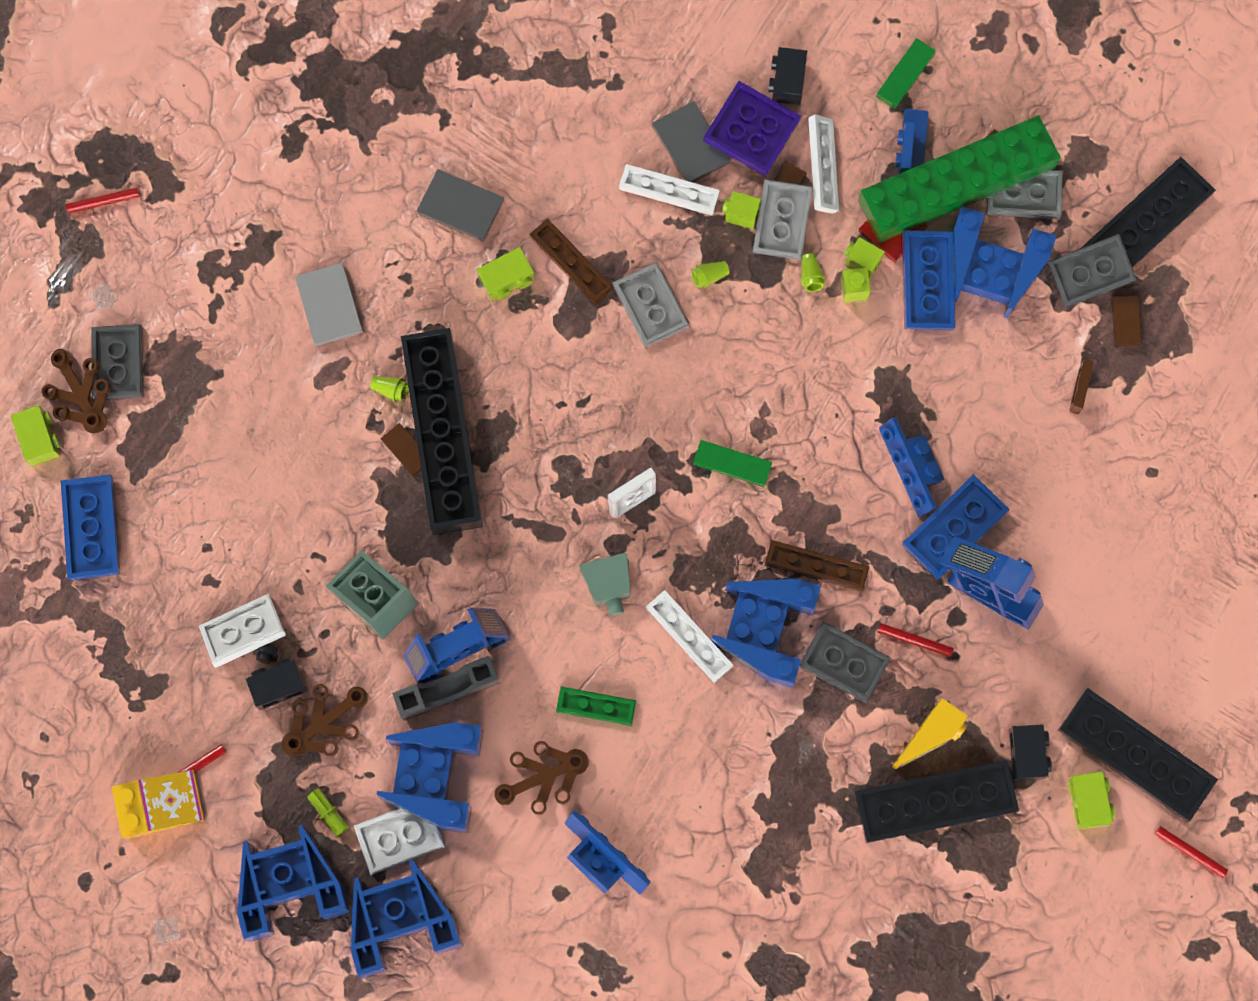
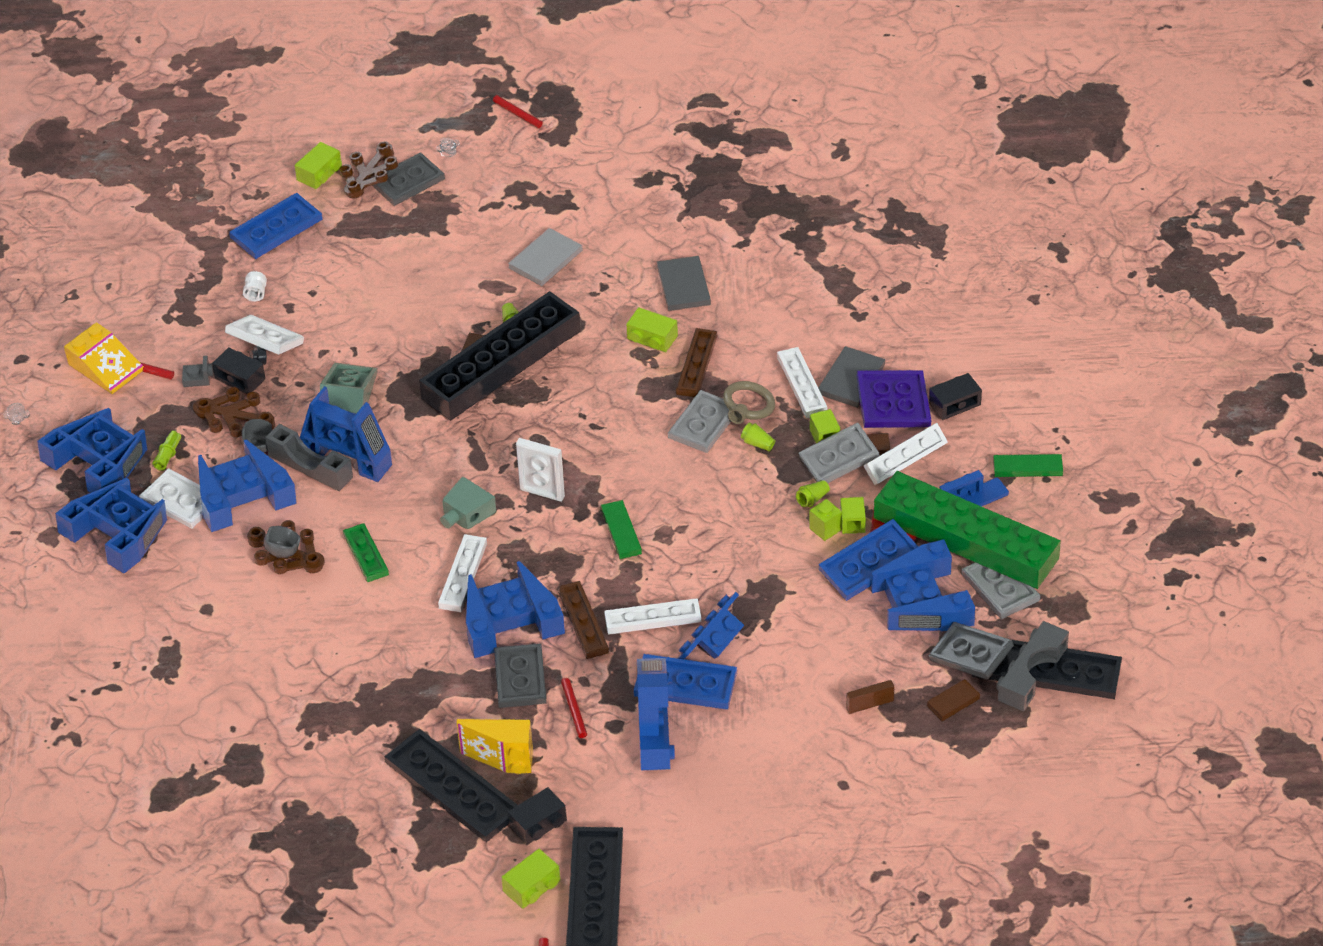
camera: 55 degrees right, 30 degrees down
blue bracket [565,811,651,894] -> none
none -> dark grey bracket [182,355,214,387]
none -> dark grey hair [242,419,272,453]
none -> white wheel [243,271,267,302]
none -> dark grey hair [264,526,300,558]
none -> white plate [604,598,701,634]
none -> dark tan piece [723,381,775,424]
none -> dark grey arch [996,621,1069,712]

